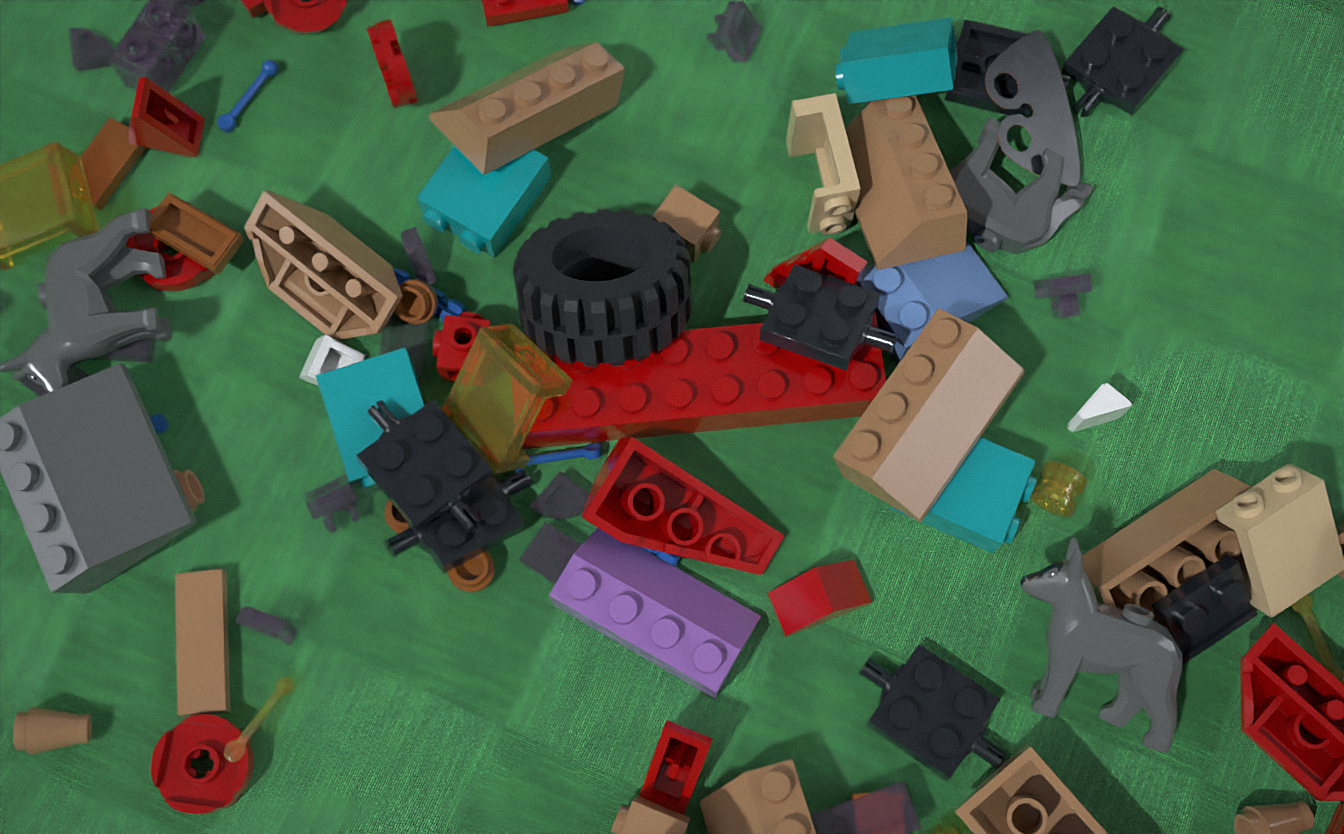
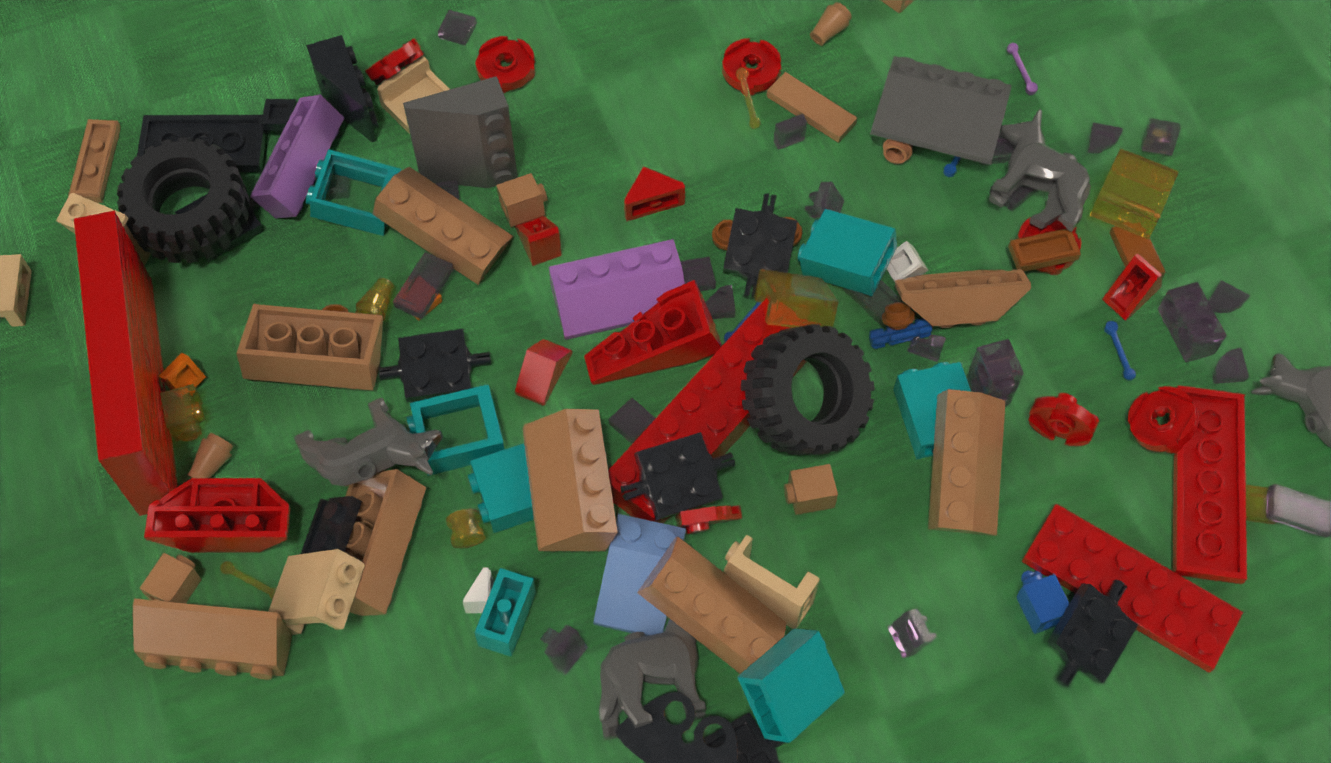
camera: 135 degrees right, 10 degrees down
black plate [356,400,492,533] -> none
red brick [433,312,501,386] -> none
none -> teal window [406,384,505,476]
none -> teal brick [474,568,536,657]
none -> tile [609,398,656,444]
none -> red slope [624,166,685,222]
none -> brick [966,339,1024,407]

